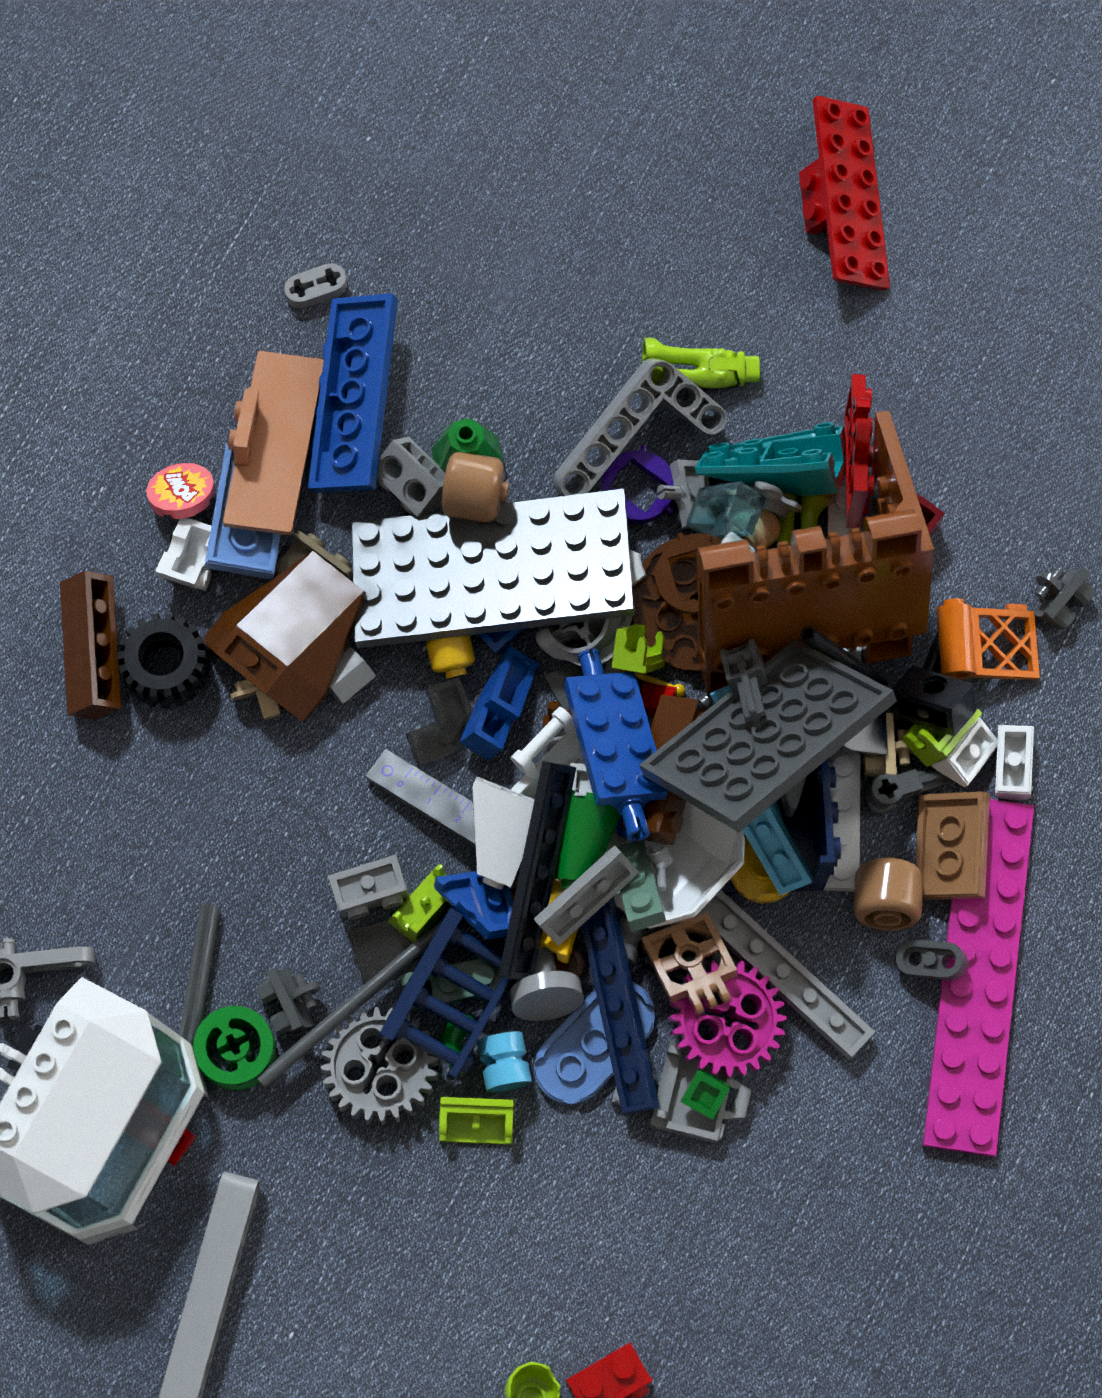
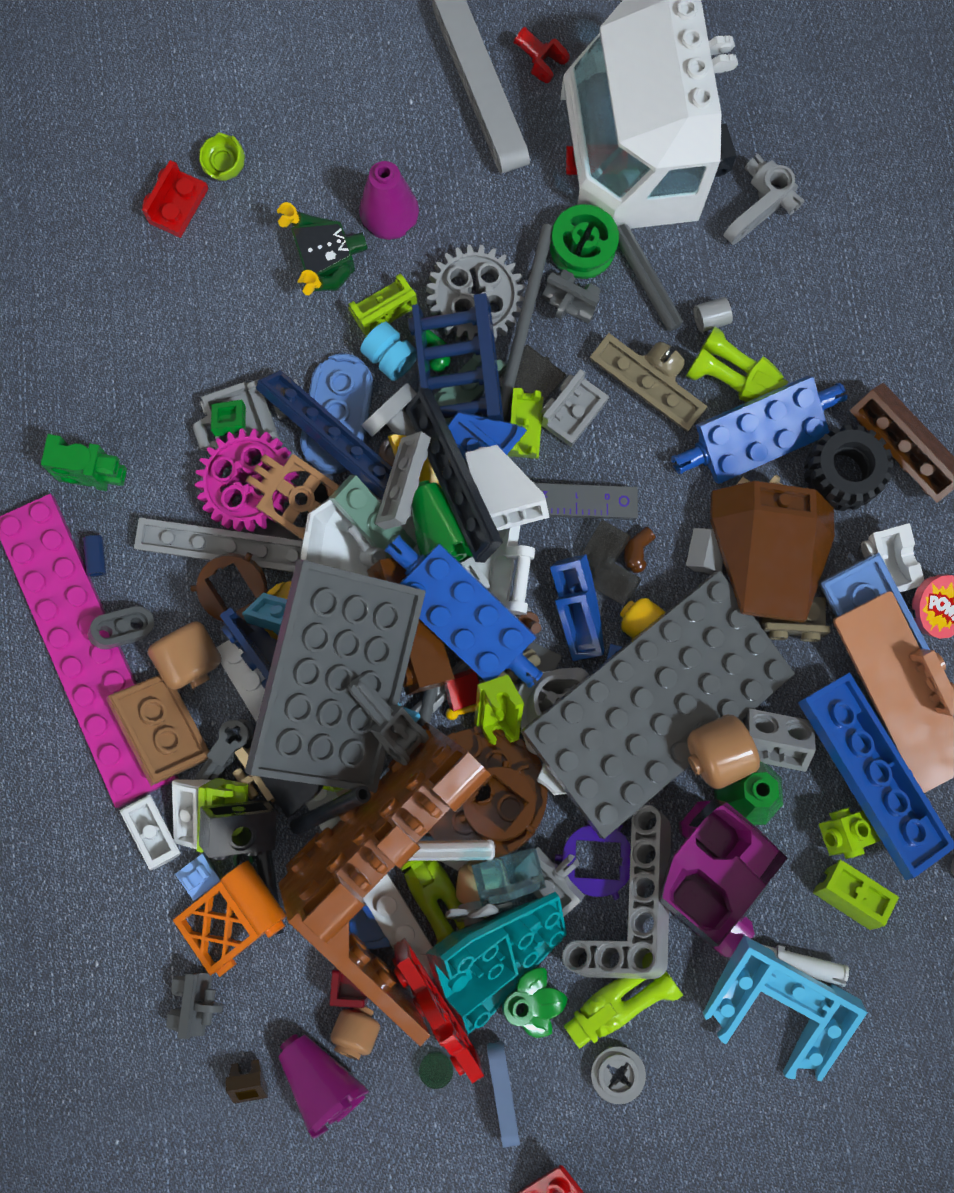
camera: 145 degrees right, 5 degrees up
none -> green hips [40,434,127,491]
none -> dark blue piece [83,535,106,577]
none -> light blue tile [175,853,222,901]
none -> reddish brown piece [190,552,268,625]
none -> dark brown tile [226,1059,268,1104]
none -> torso [277,202,368,295]
none -> magenta cone [278,1034,369,1139]
none -> medium nougat head [330,1007,380,1060]
none -> magenta cone [359,161,419,240]
none -> clear green tile [419,1051,453,1089]
none -> sand blue beam [486,1041,520,1148]
none -> green plate [502,967,568,1038]
none -> red piece [513,27,570,83]
none -> dark tan plate [590,333,708,433]
none -> light grey gear [591,1046,646,1104]
none -> reddish brown arm [624,527,656,573]
none -> magenta piece [660,799,788,957]
none -> plate [671,375,848,484]
none -> lime piece [686,326,788,402]
none -> light grey beam [693,297,733,333]
none -> medium azure wedge [703,935,868,1081]
none -> white pin [761,944,849,987]
none -> lime hinge [813,859,899,930]
none -> lime brick [818,808,881,859]

